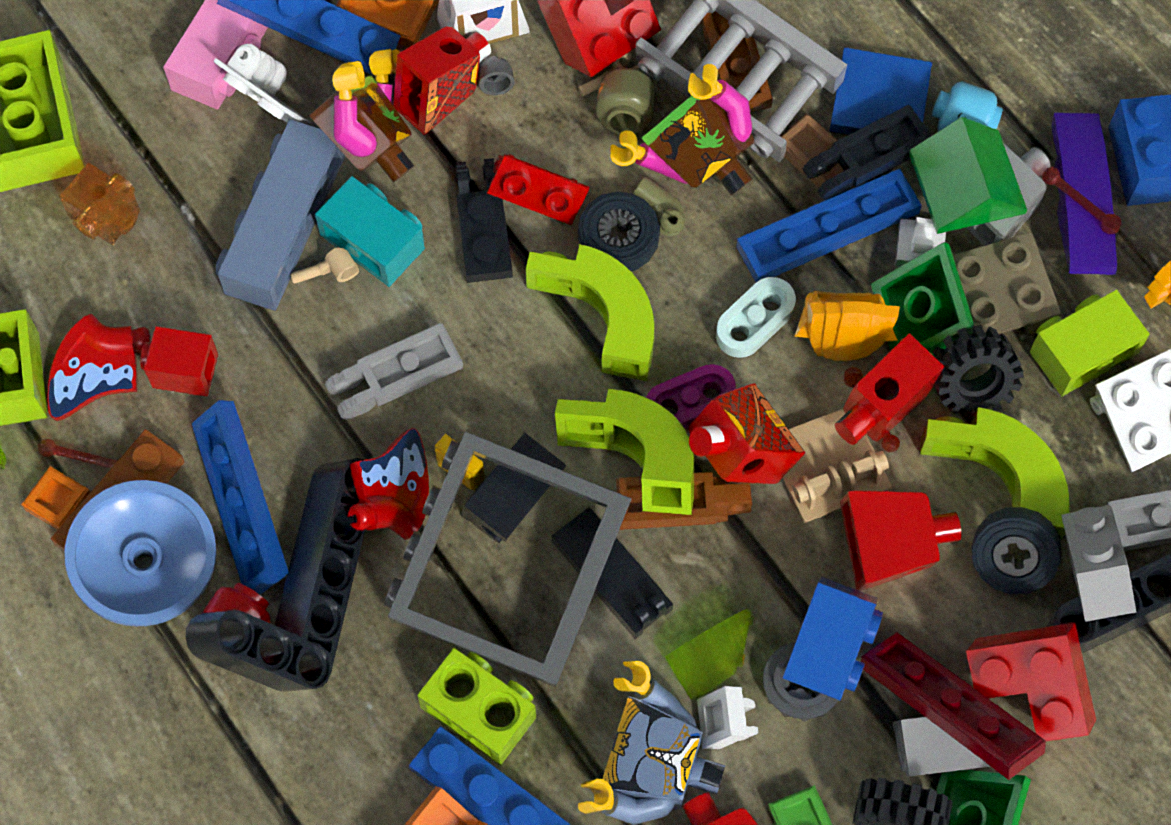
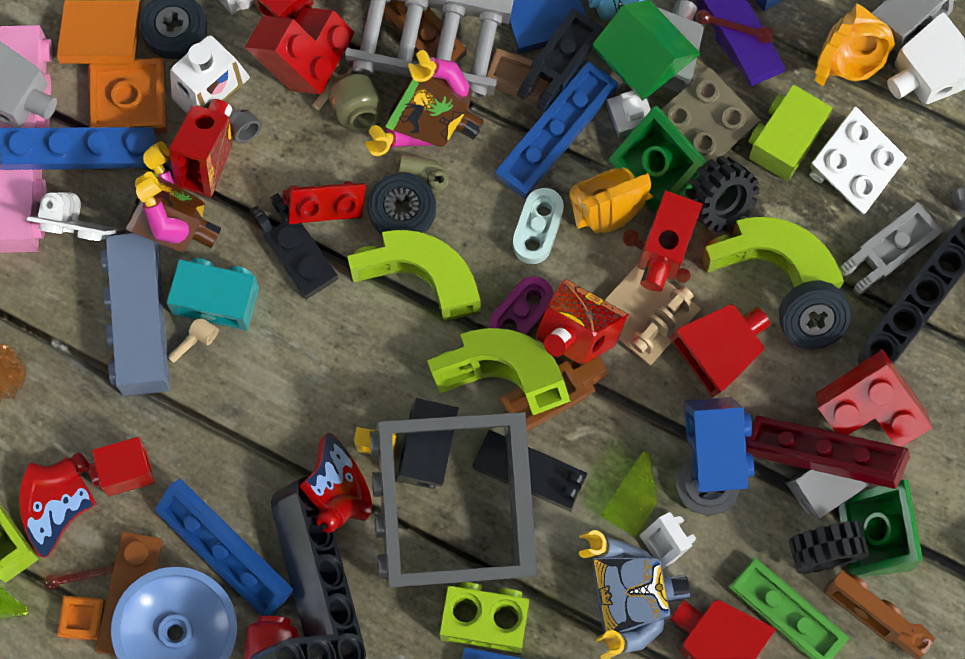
camera: 25 degrees left, 5 degrees up
light grey hinge [325,323,463,420] -> none
light grey brick [1062,505,1136,622] -> none

